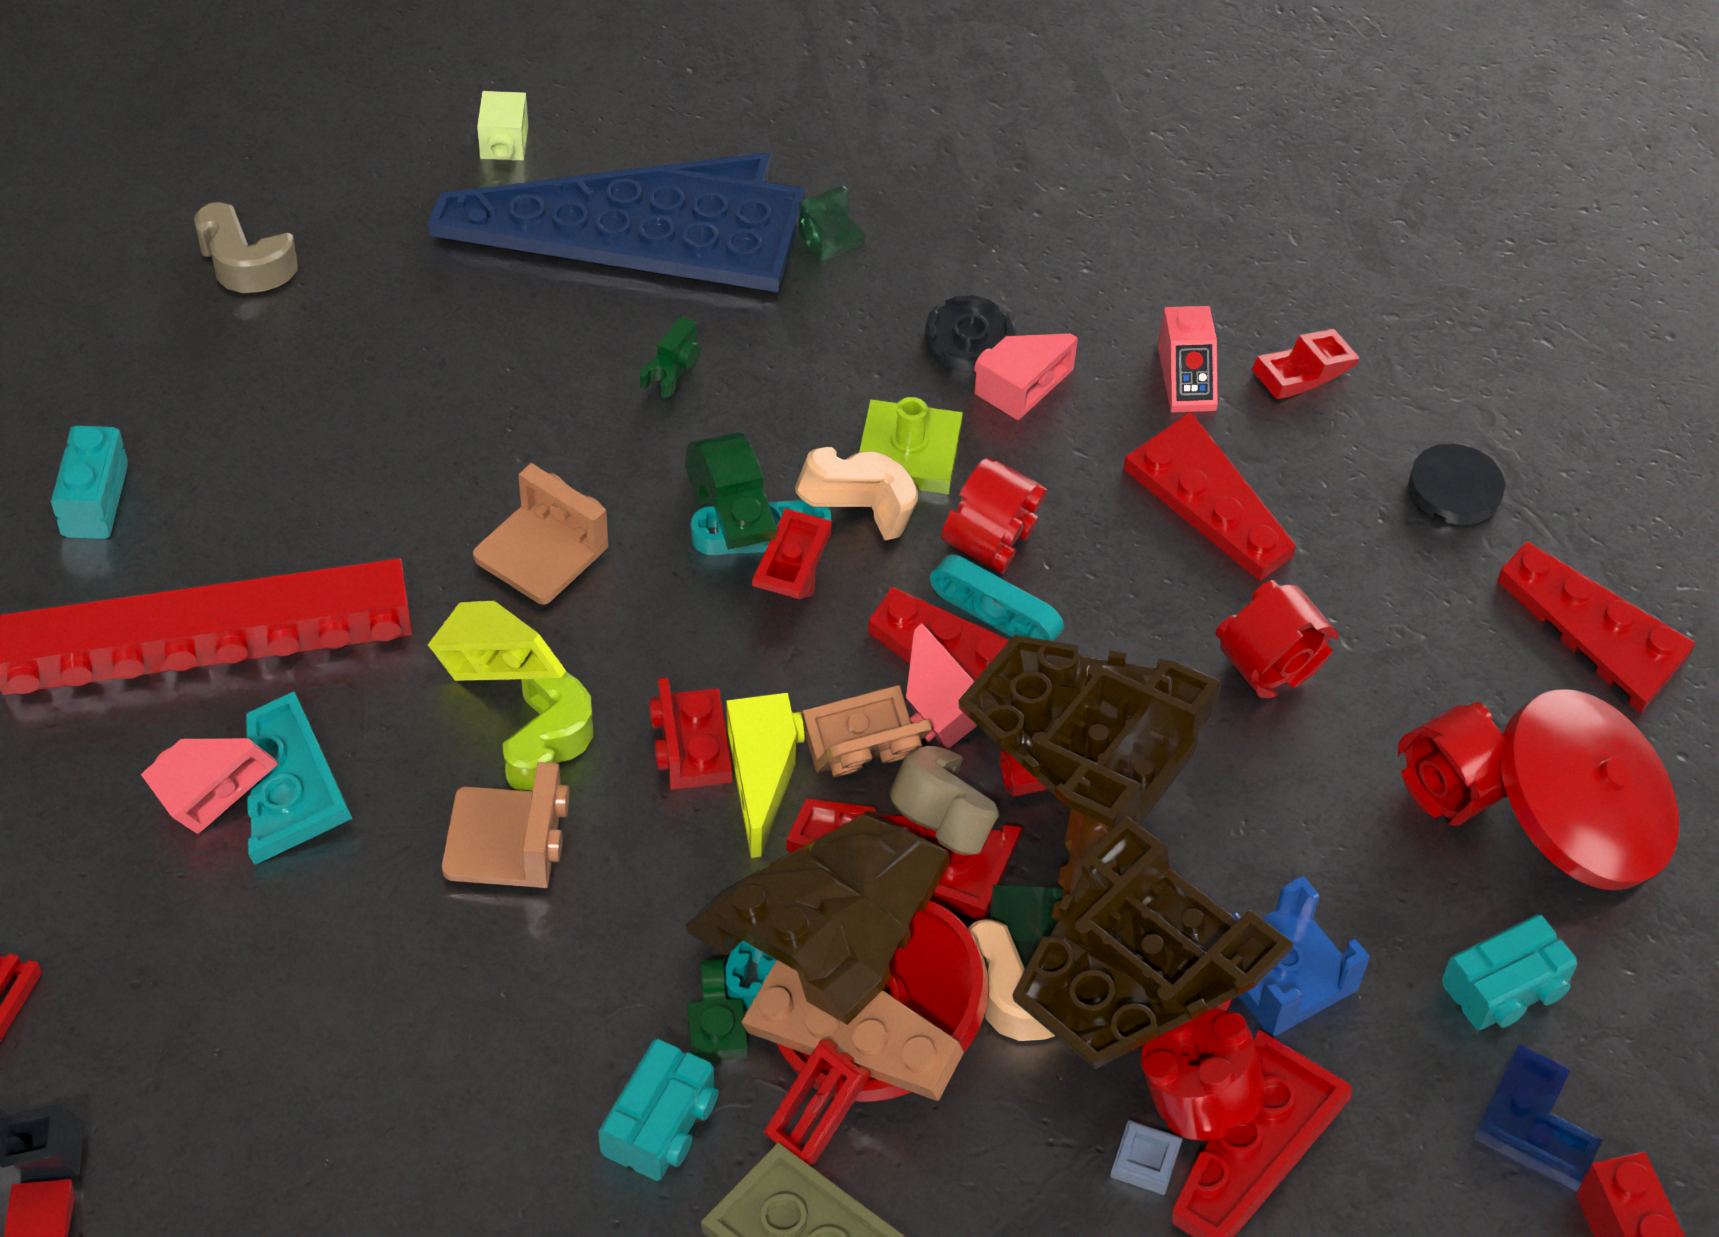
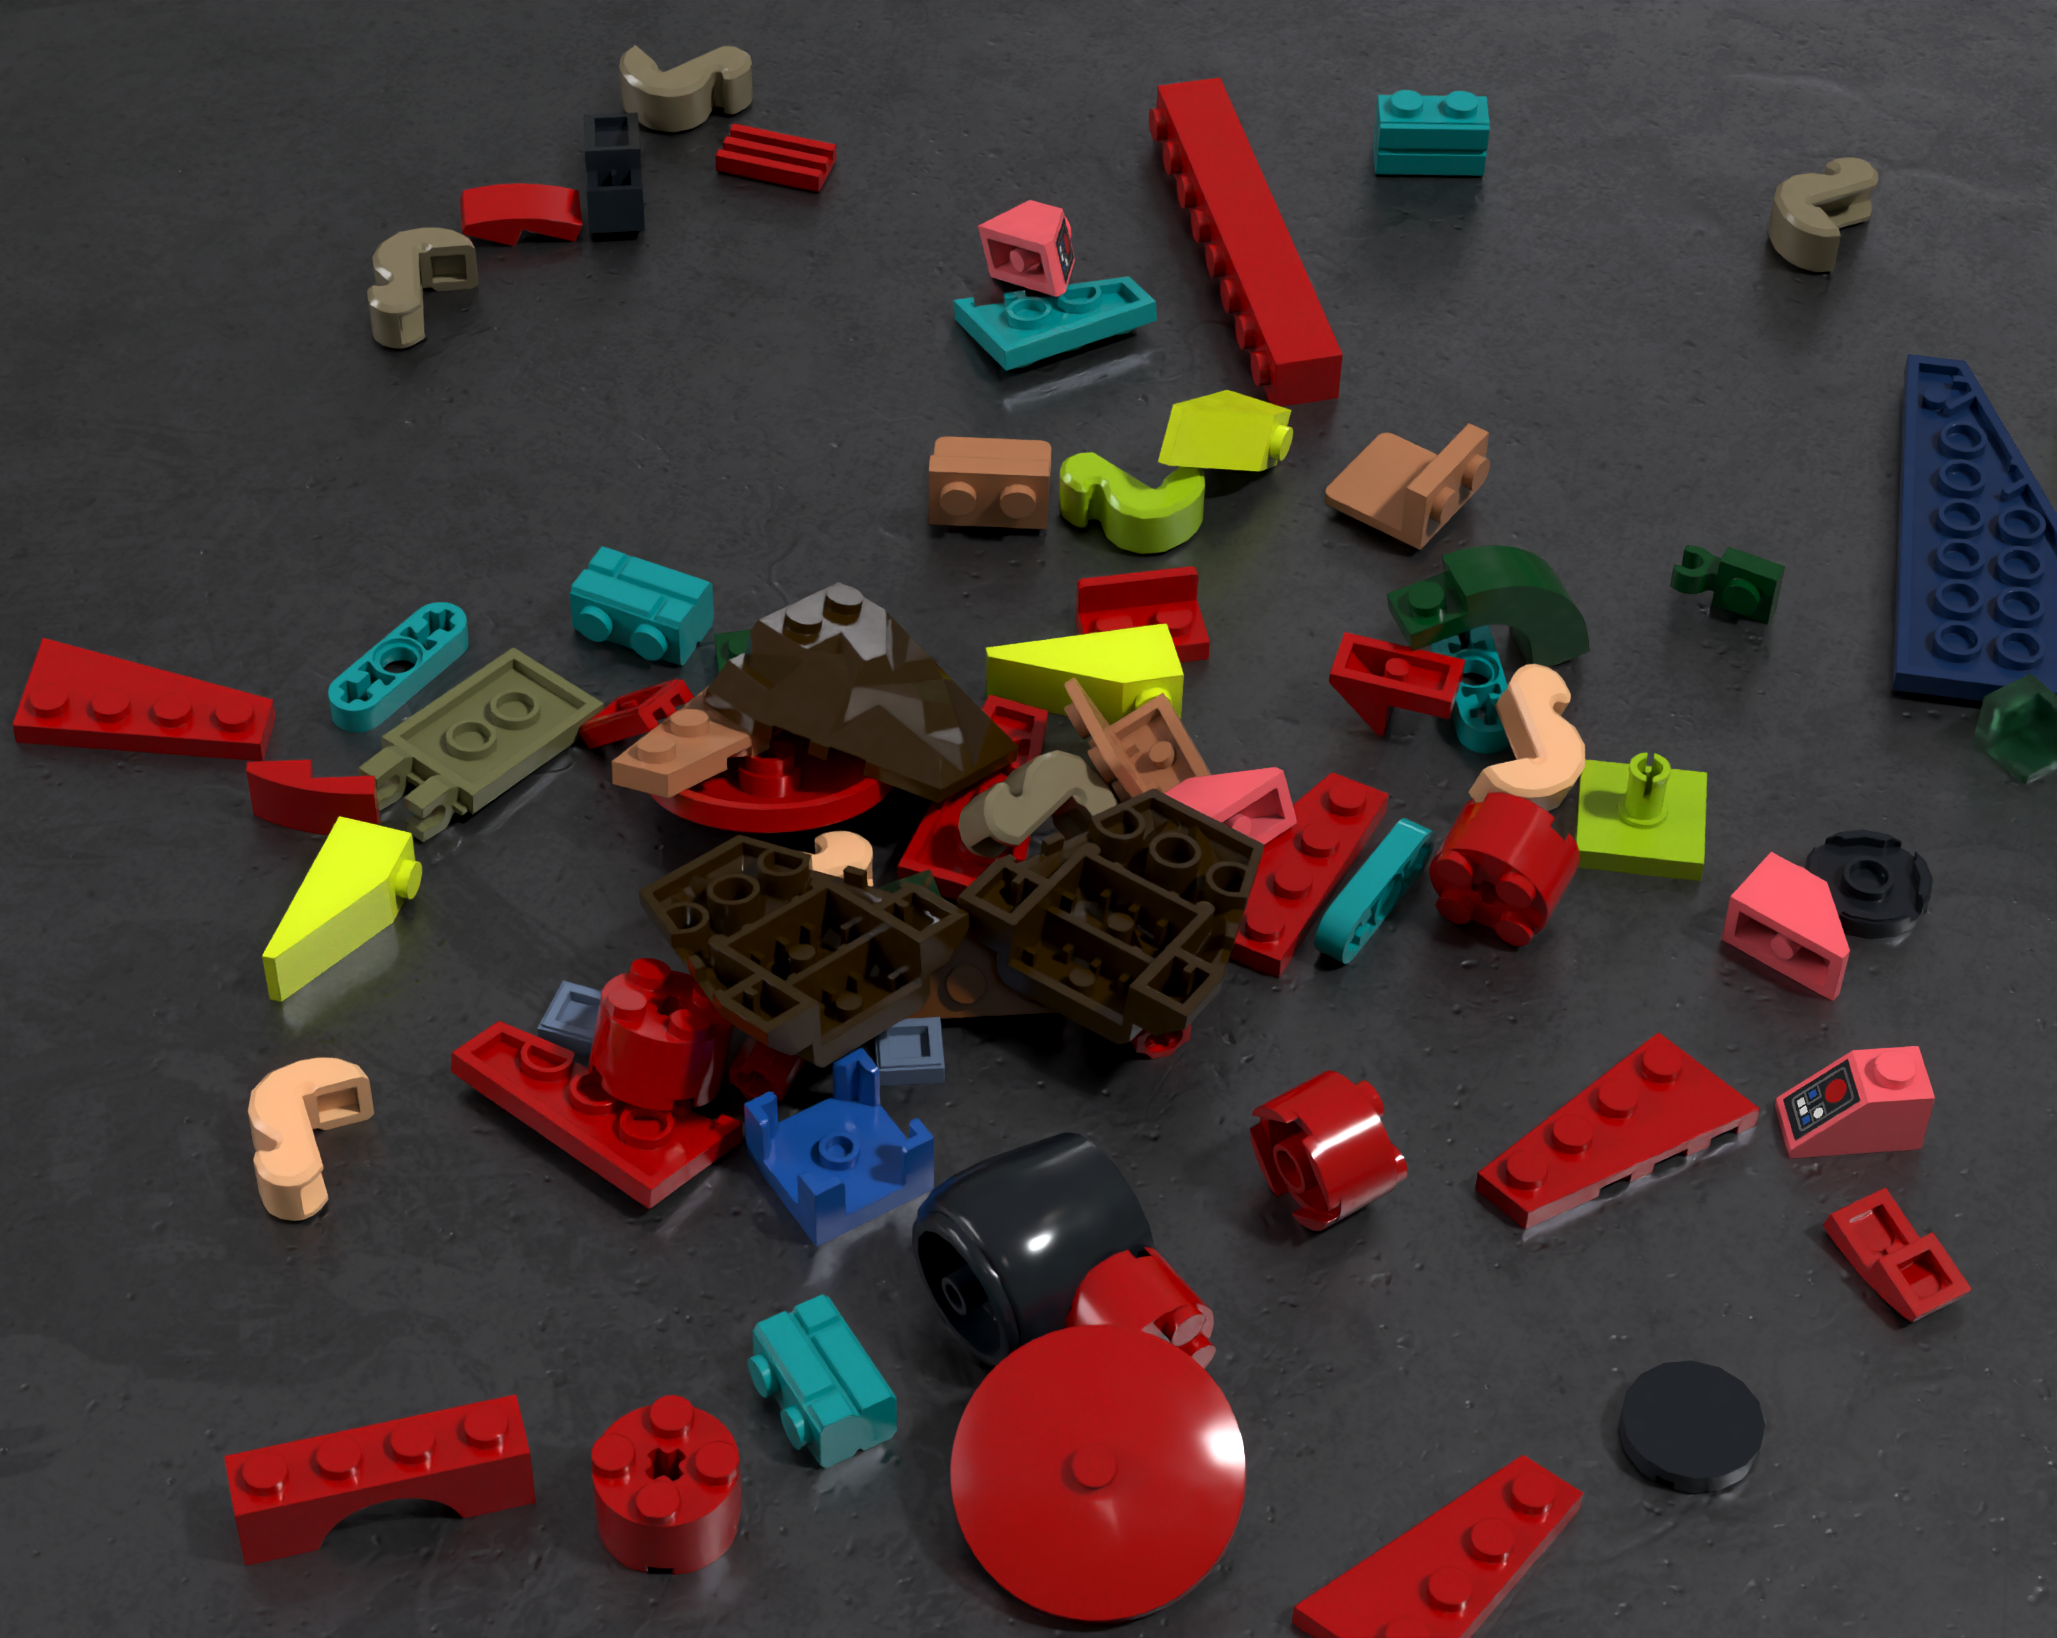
camera: 90 degrees right, 5 degrees down
clear blue tile [1473,1044,1603,1191] -> none
none -> red brick [591,1395,742,1575]
none -> black piece [912,1132,1155,1366]

